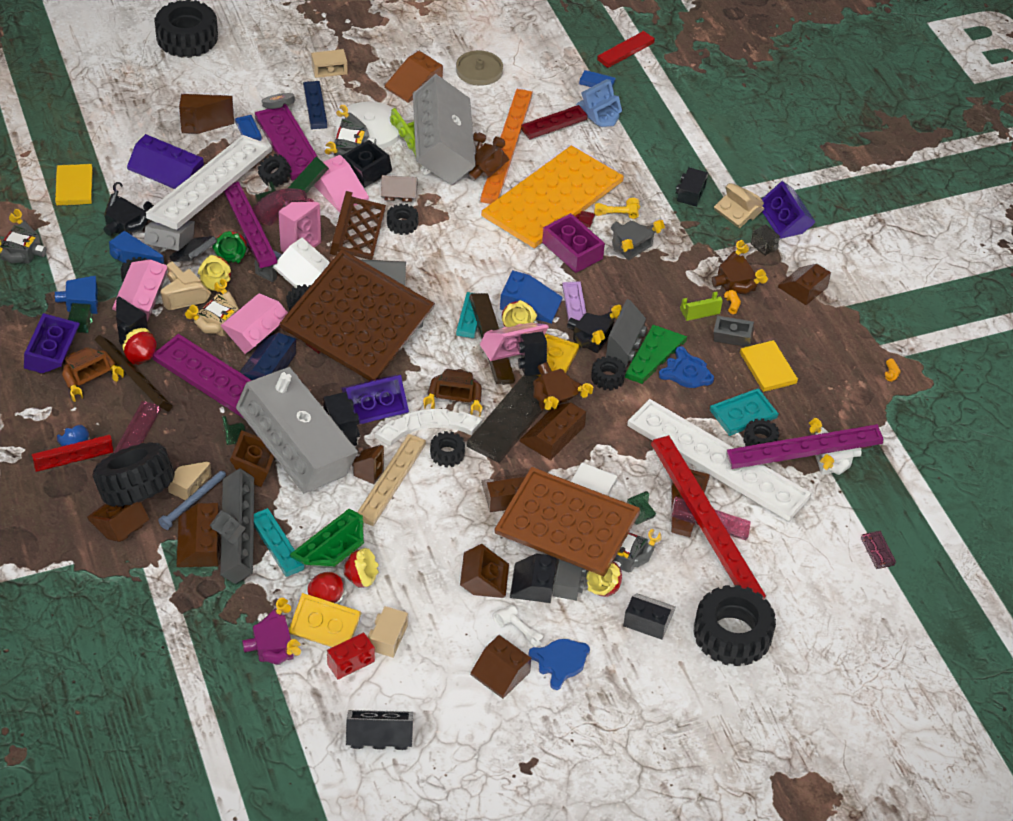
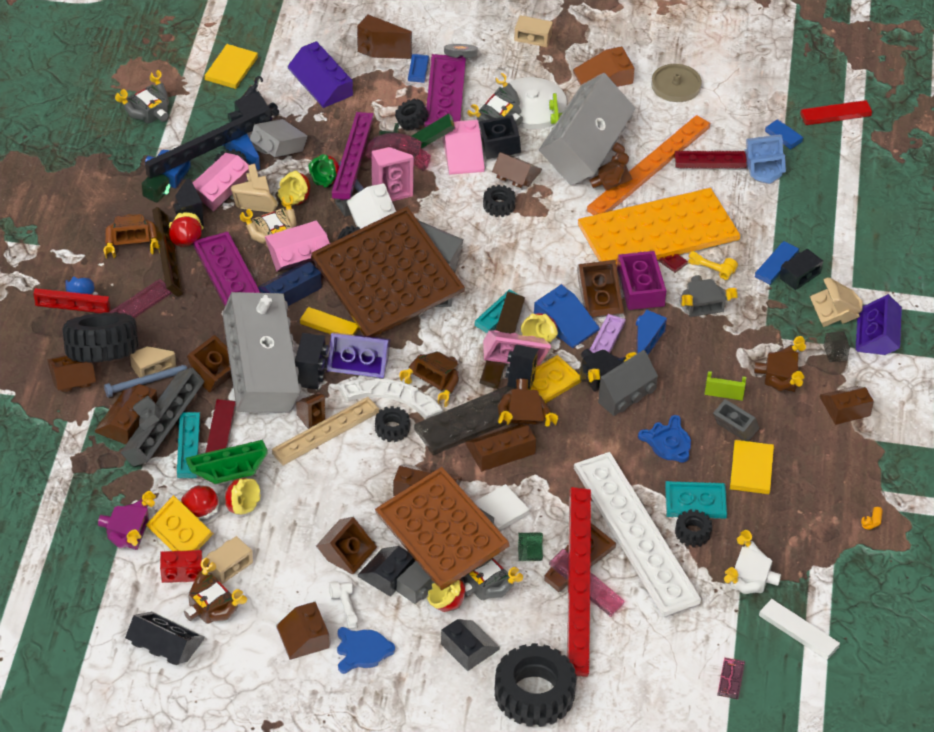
camera: 30 degrees right, 0 degrees up
dark purple slope [24,313,80,373] -> none
white plate [146,135,272,230] -> none
black tile [169,236,217,262] -> none
clear green panel [222,416,245,445] -> none
dark blue tile [303,81,327,130] -> none
reddish brown fence [330,191,386,260] -> none
black tyre [591,356,626,391] -> none
green wing [625,325,687,384] -> none
light orange arm [724,290,741,314] -> none
magenta plate [726,424,884,469] -> none
none -> black plate [145,105,271,179]
none -> torso [184,558,247,624]
none -> dark red tile [205,399,236,453]
none -> yellow tile [300,307,359,335]
none -> reddish brown slope [577,260,624,318]
none -> blue slope [636,310,667,355]
none -> blue tile [755,241,799,285]
none -> white tile [759,599,840,660]

